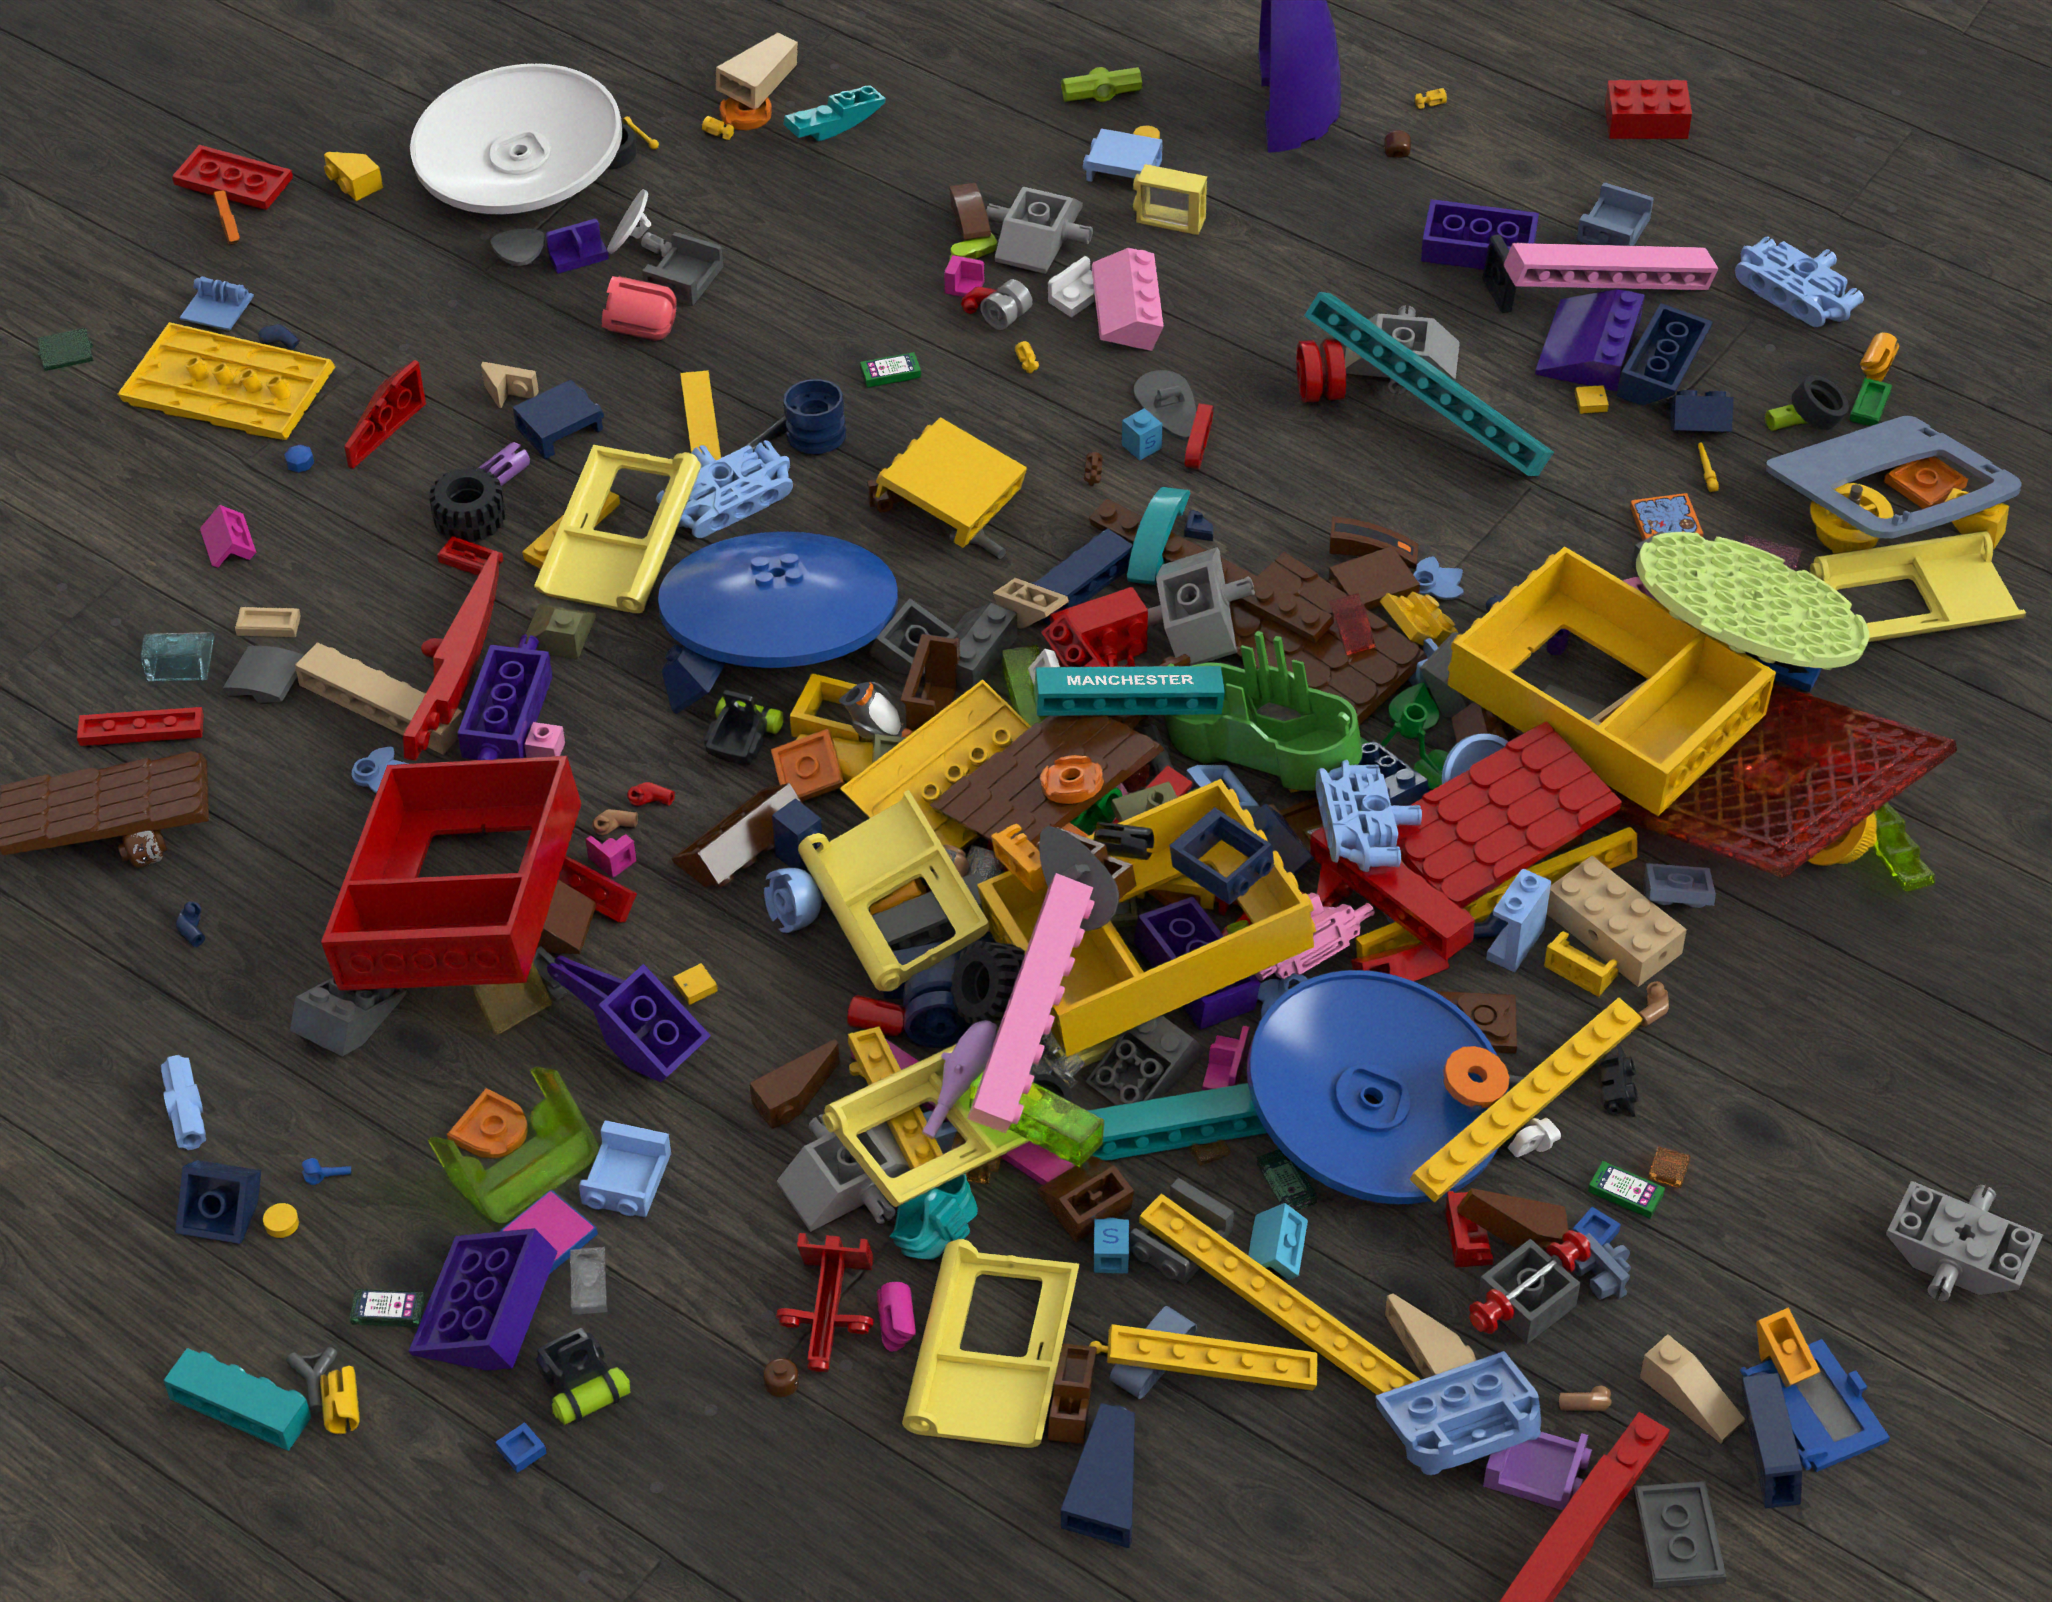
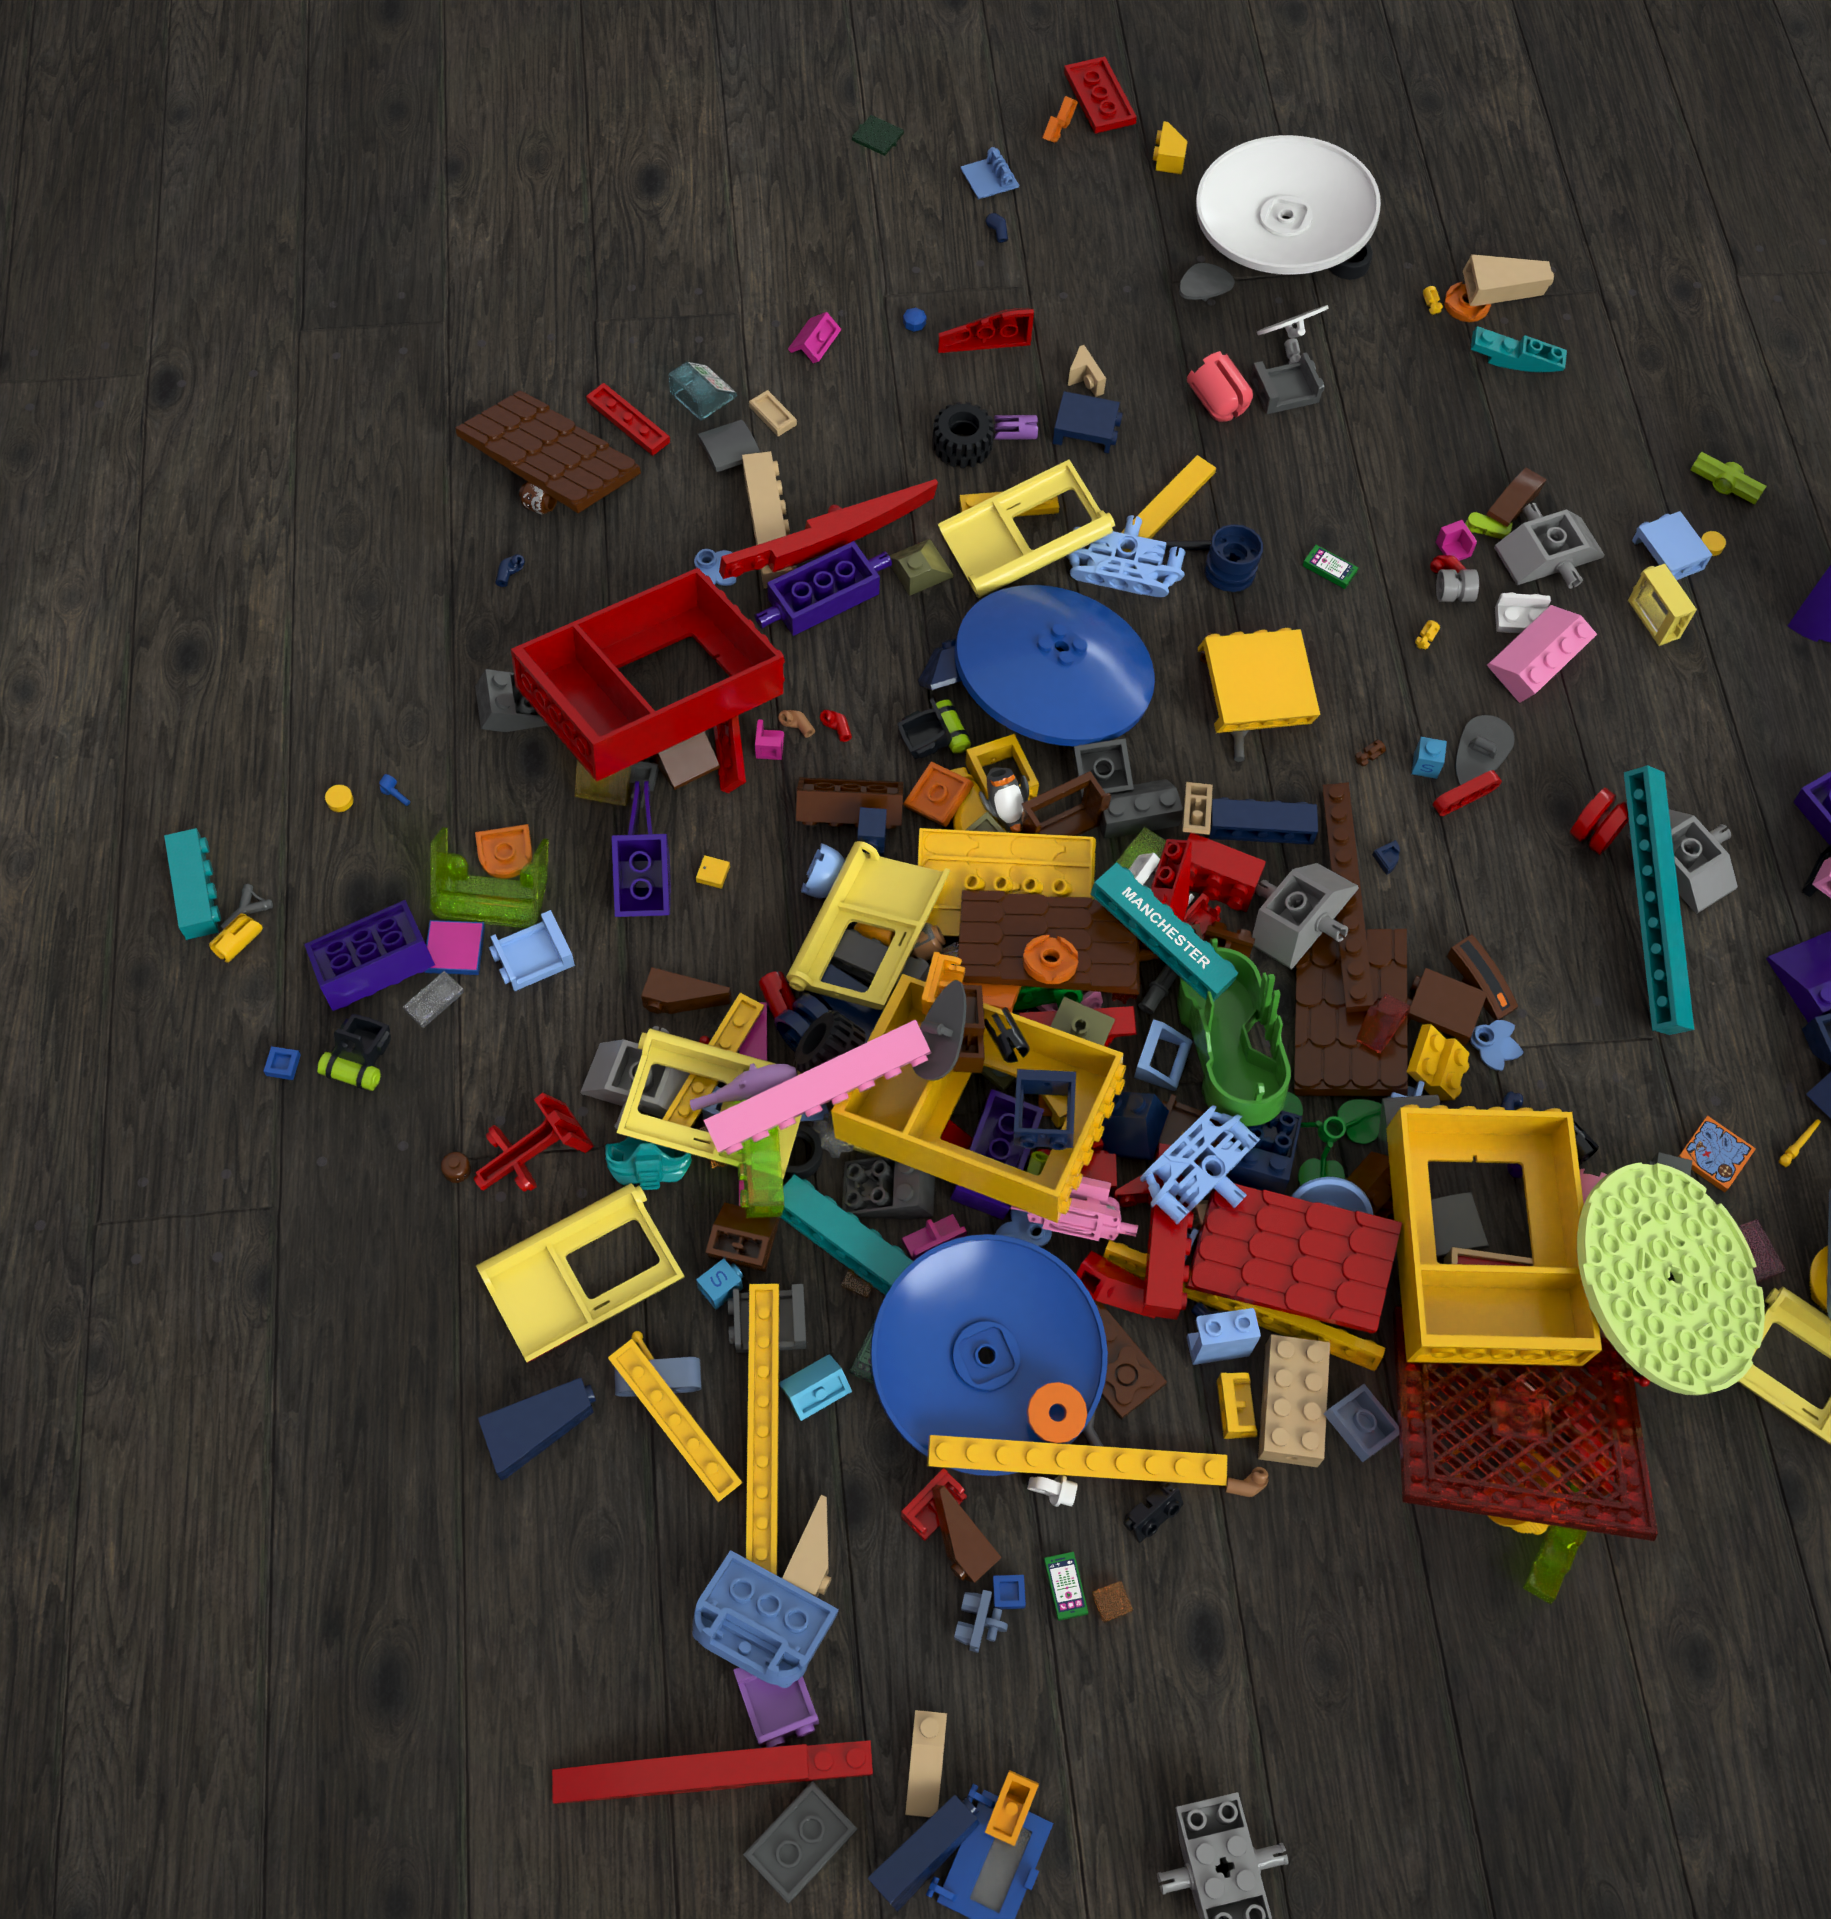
camera: 45 degrees right, 15 degrees up
yellow piece [118,322,335,440] -> none
light blue piece [161,1055,206,1150] -> none
dark blue slope [175,1160,262,1244] -> none
tile [350,1289,425,1327] -> none
red tile [437,536,504,576] -> none
bright pink plate [524,722,565,758] -> none
dark purple panel [546,219,609,274] -> none
yellow hinge [622,116,659,150] -> none
dark pink arm [877,1282,916,1351] -> none
reddish brown slope [1048,1343,1097,1444] -> none
teal slope [1127,487,1190,585] -> none
dark grey brick [1469,1230,1591,1344] -> none
medium nougat arm [1559,1386,1612,1411] -> none
yellow tile [1575,385,1609,414] -> none

